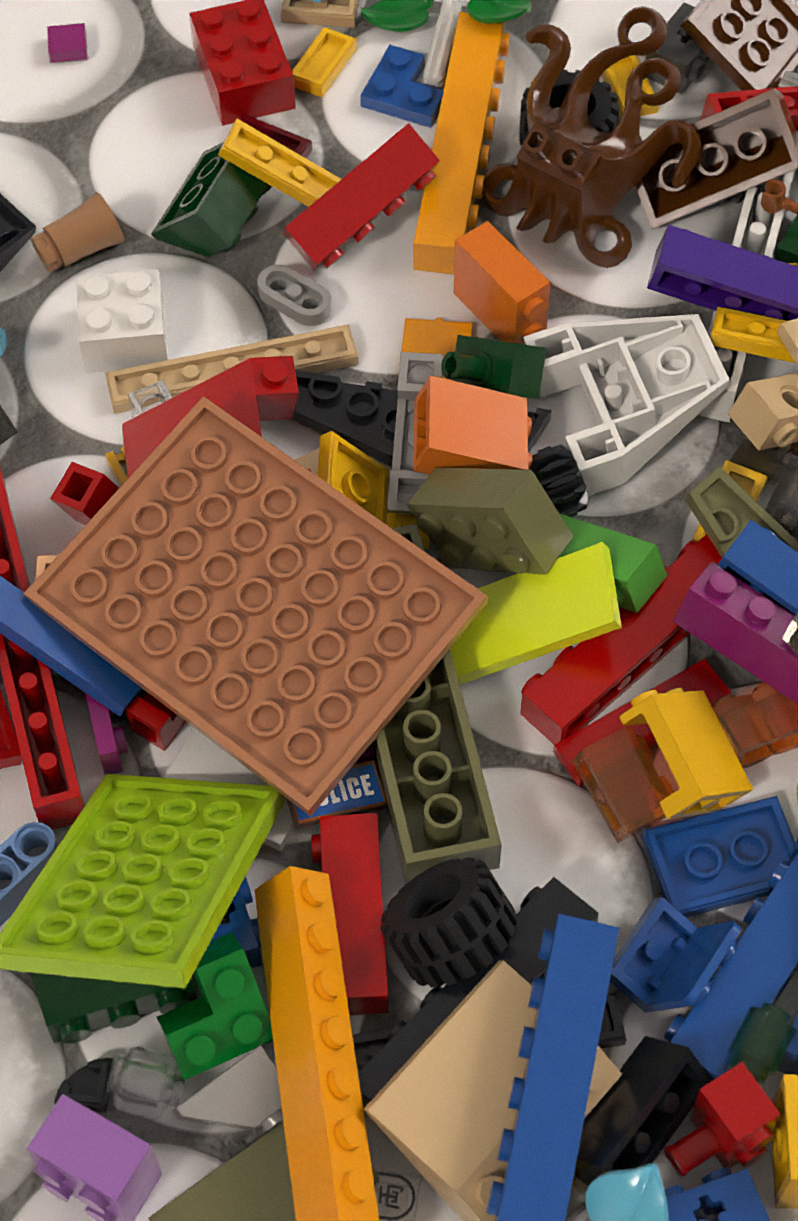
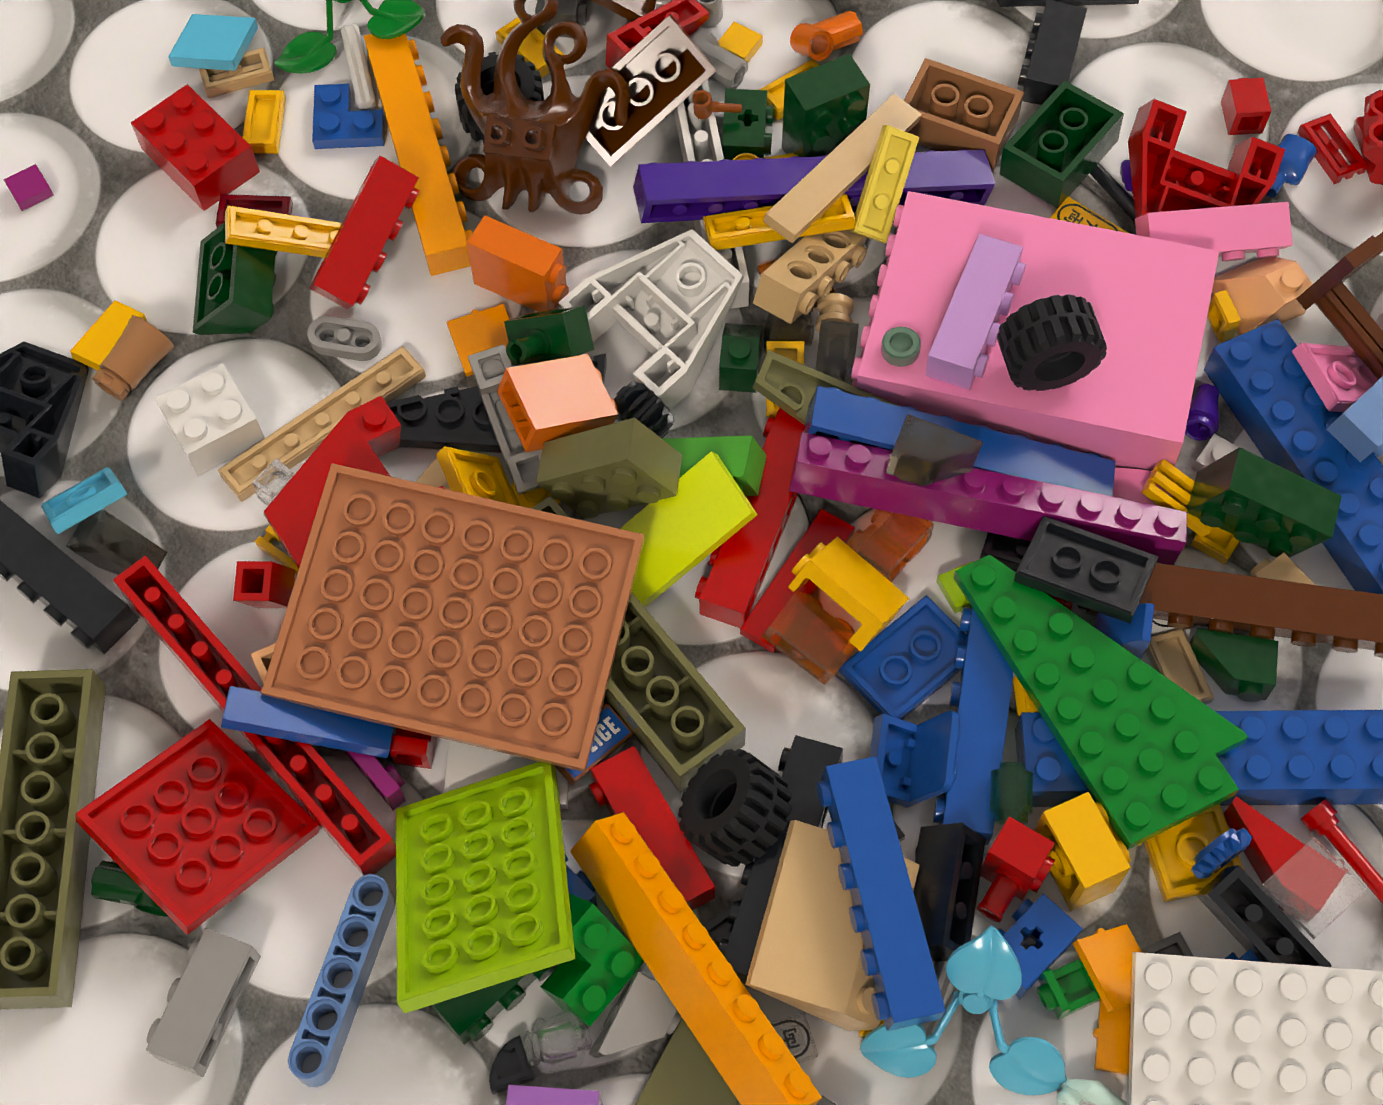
camera: 25 degrees left, 5 degrees up
none -> yellow tile [70,300,147,371]
none -> dark green slope [719,323,762,393]

